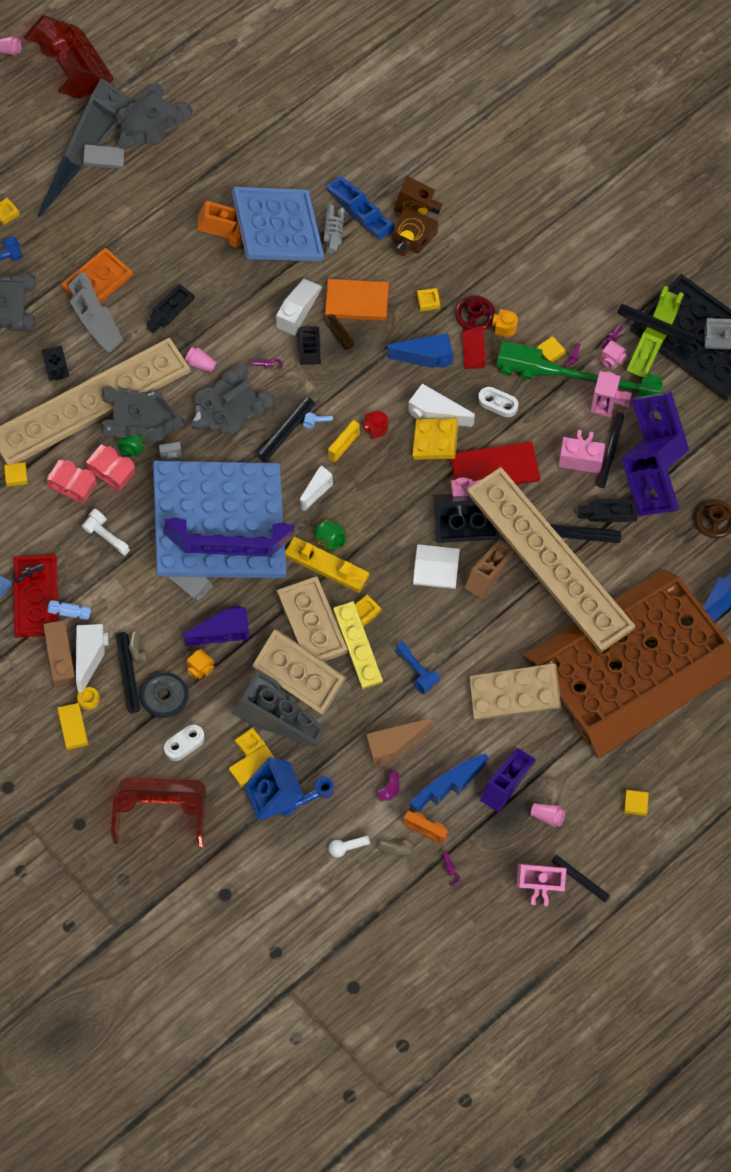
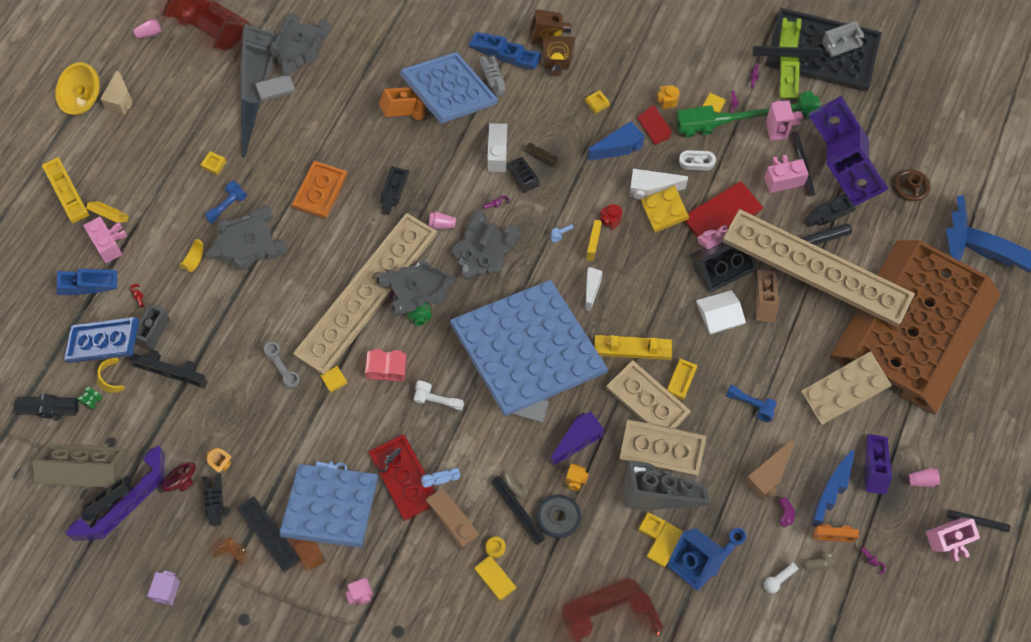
camera: 25 degrees left, 0 degrees up
black brick [42,345,69,381] -> none
light grey slope [68,273,123,352] -> none
white slope [76,624,109,693] -> none
coral brick [86,444,135,491] -> none
light grey plate [159,442,182,461] -> none
dark purple slope [163,518,294,557] -> none
white plate [164,725,204,761] -> none
black axle [257,397,315,462] -> none
green head [314,520,347,551] -> none
orange tile [325,279,389,321] -> none
light yellow plate [333,601,383,690] -> none
dark red piece [455,296,496,330] -> none
bright pink plate [600,340,627,370] -> none
yellow tile [624,790,649,816] -> none

